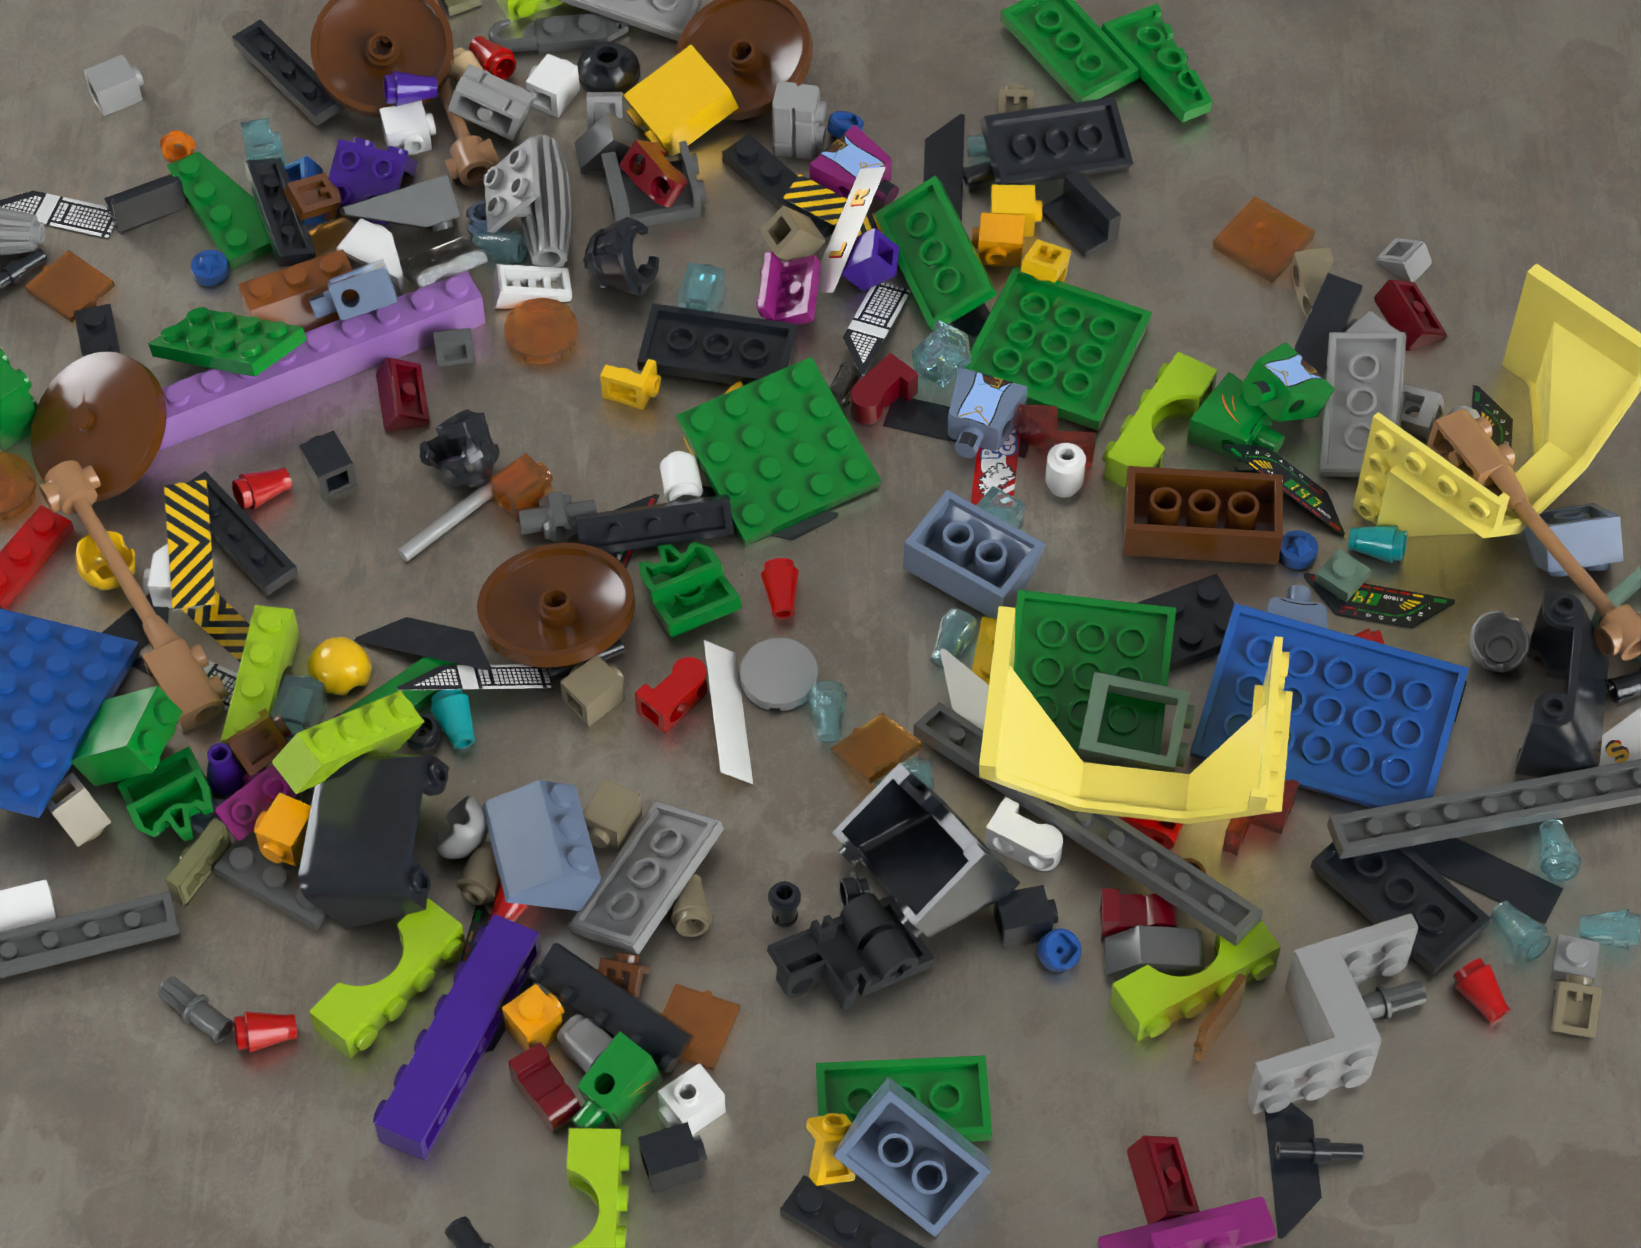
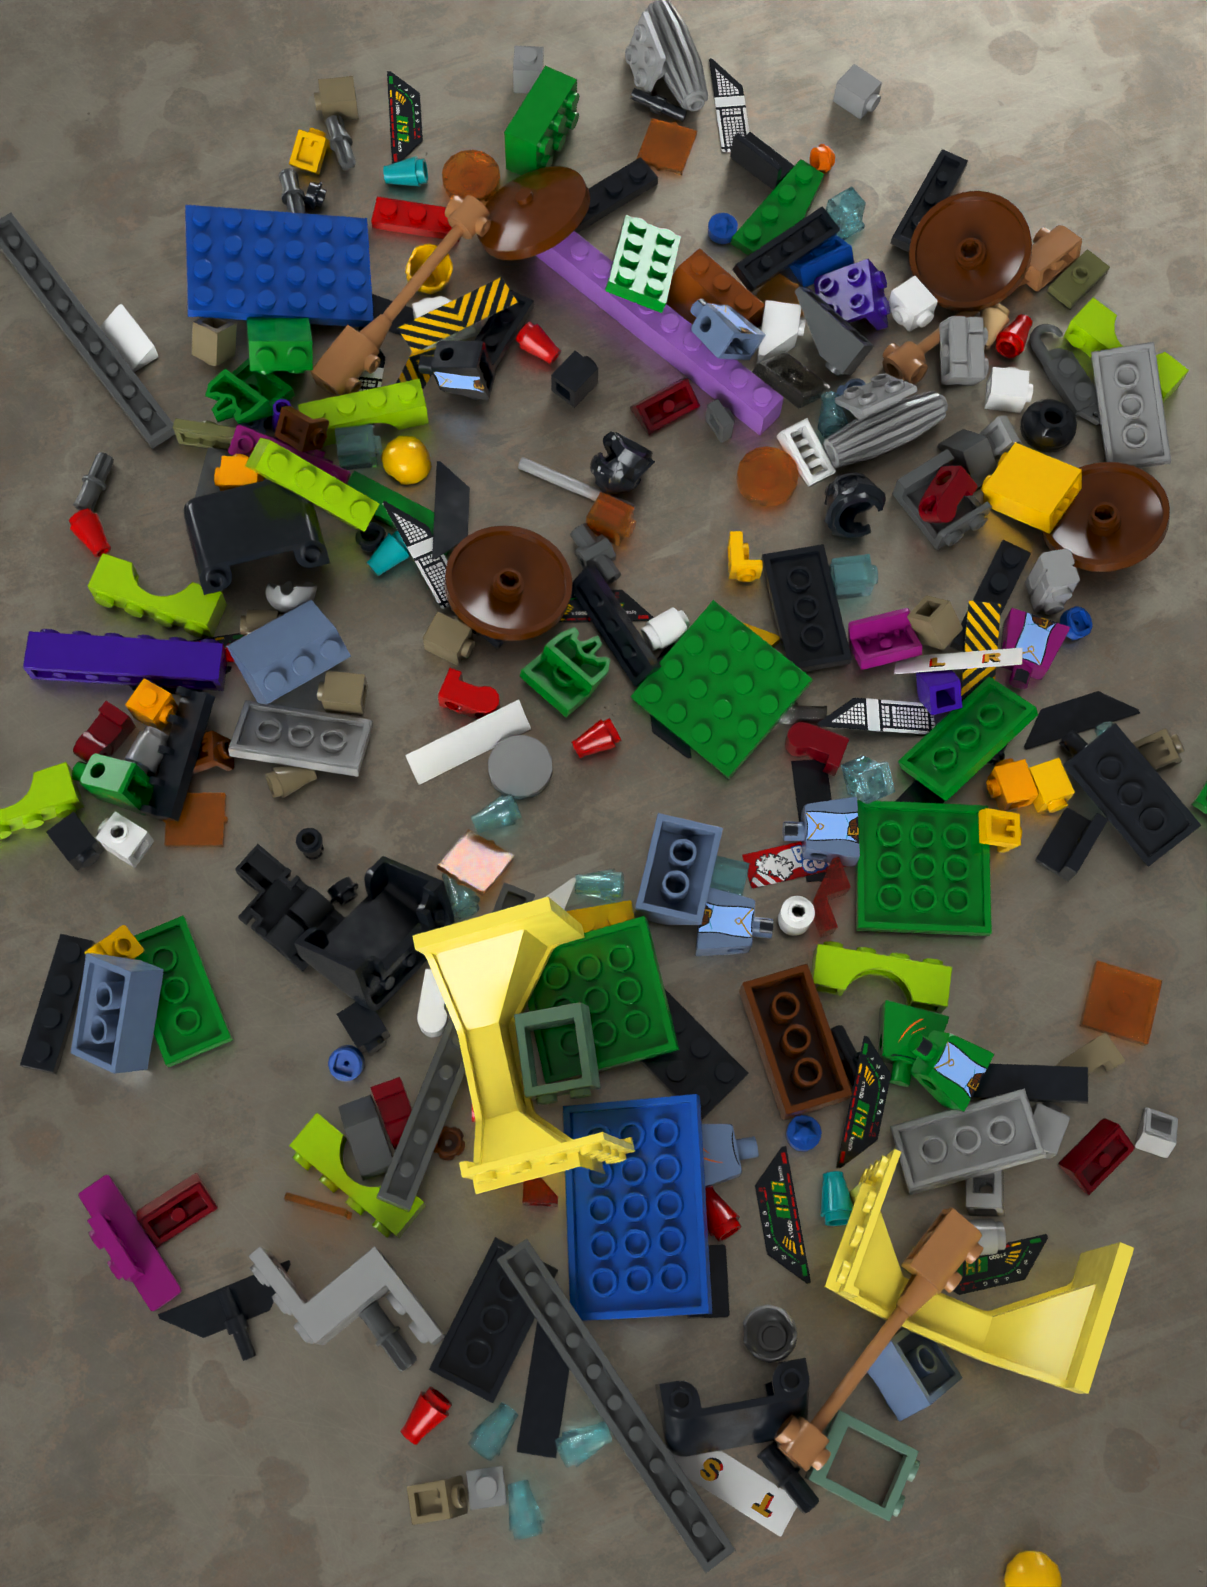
camera: 65 degrees right, 15 degrees up
reddish brown bracket [284,172,342,222] -> none
dark purple cone [384,71,437,107] -> none
sand green plate [1314,549,1371,602] -> none
none -> black torso [419,341,496,400]
none -> torso [695,887,774,956]

